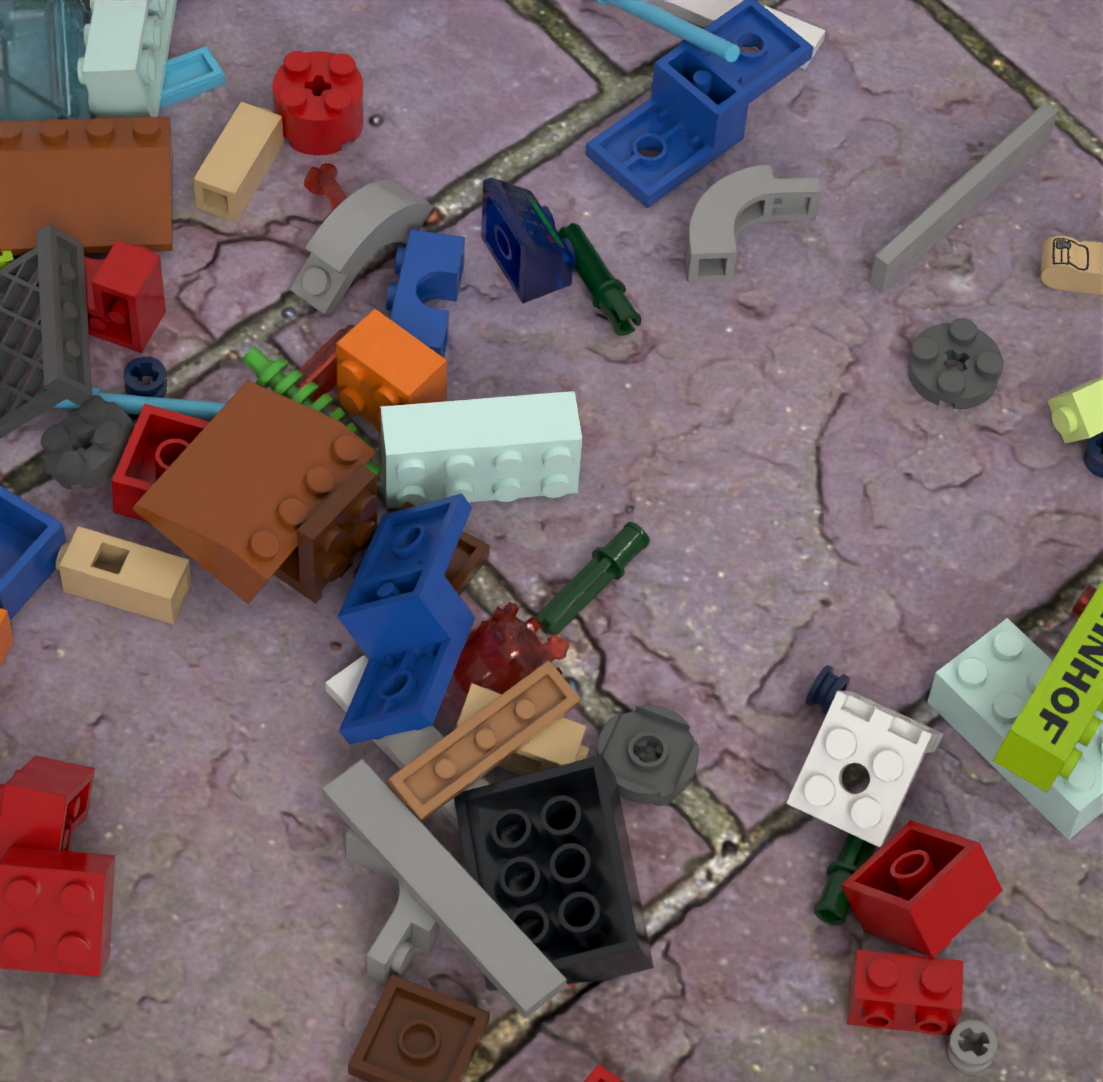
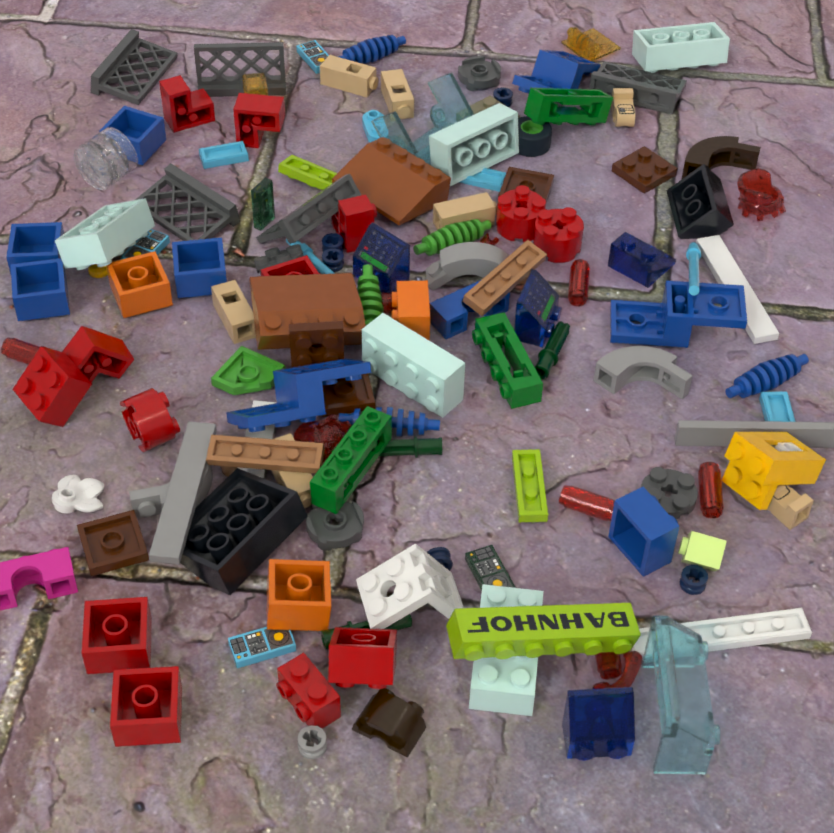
camera: 50 degrees right, 10 degrees down
none -> white plate [52,474,104,513]
none -> red brick [120,388,180,452]
none -> bright green plate [211,346,286,395]
none -> tile [228,627,296,668]
none -> orange brick [267,559,331,631]
none -> green brick [310,406,392,514]
none -> dark blue bush [322,233,344,252]
none -> blue piece [338,407,440,437]
none -> dark brown cylinder [352,688,426,758]
none -> clear blue slope [353,223,410,297]
none -> bright green piece [413,219,492,256]
none -> medium nougat piece [463,240,547,316]
none -> tile [465,545,516,591]
none -> green brick [472,312,543,409]
none -> reddish brown plate [498,167,554,203]
none -> lime plate [512,449,548,522]
none -> red brick [533,207,584,263]
none -> clear red piece [559,485,615,521]
none -> clear red piece [568,259,590,307]
none -> clear blue slope [608,232,676,288]
none -> blue piece [608,487,680,577]
none -> clear red piece [698,462,724,519]
none -> yellow brick [721,432,826,510]
none -> blue piece [725,354,809,398]
none -> medium azure tile [759,391,795,422]

